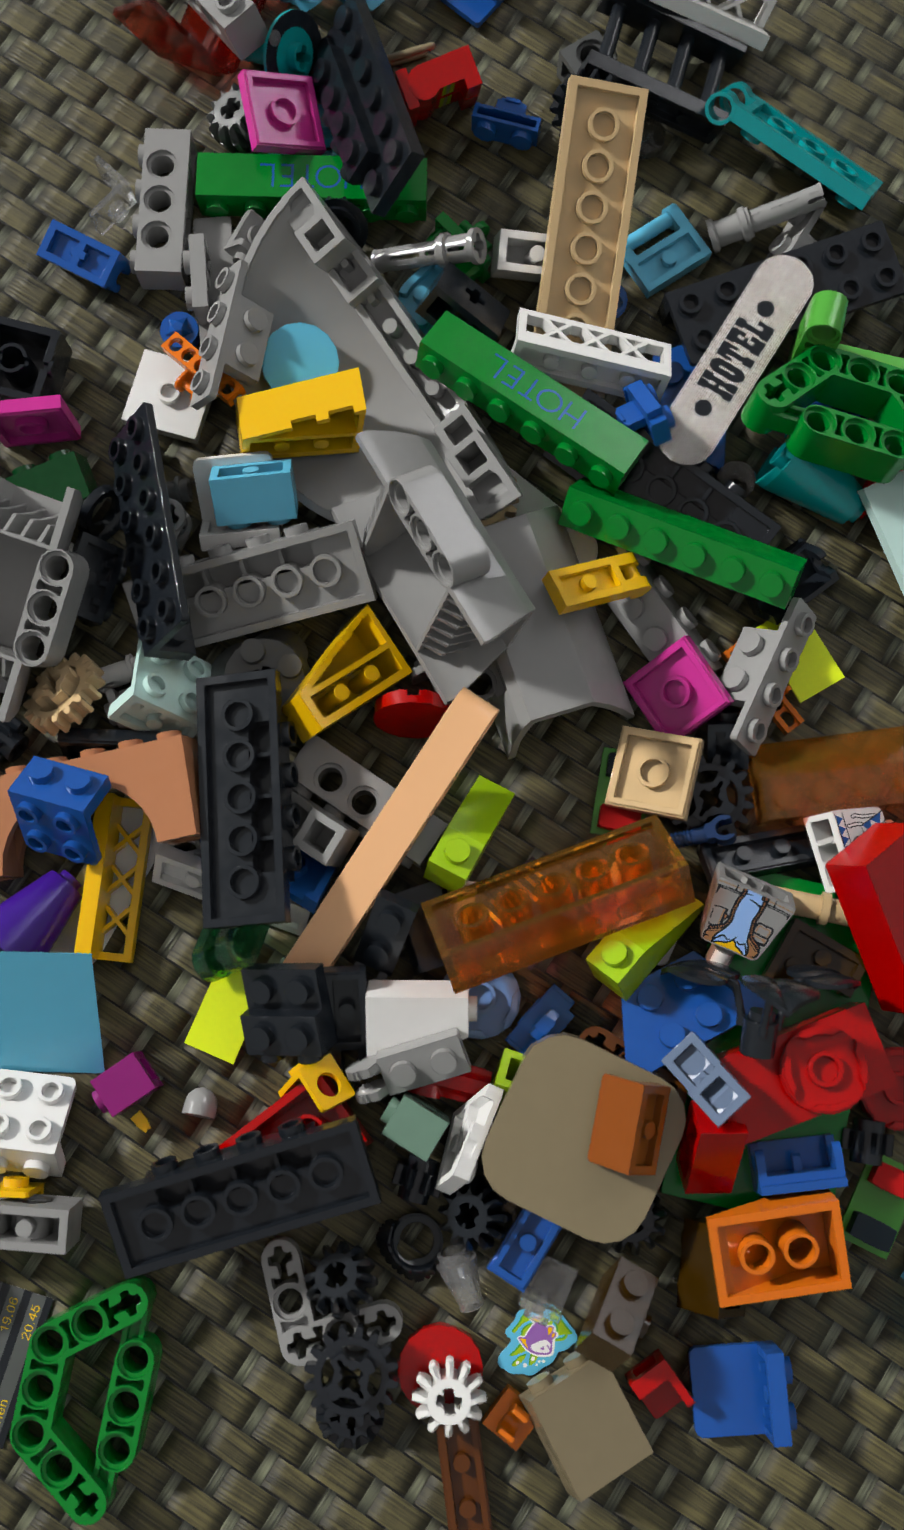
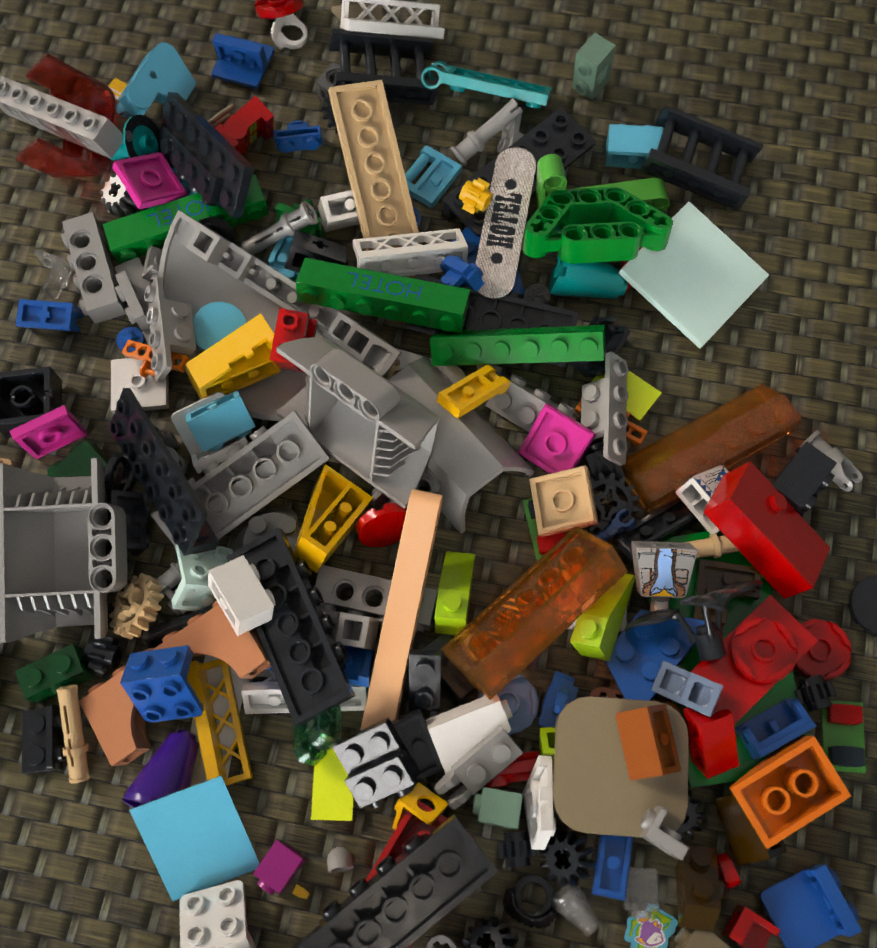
camera: 15 degrees left, 10 degrees down
none -> white brick [208,555,276,636]
none -> red hips [269,308,318,374]
none -> yellow gear [459,178,493,214]
none -> light grey bracket [639,806,689,860]
none -> red tile [717,852,741,889]

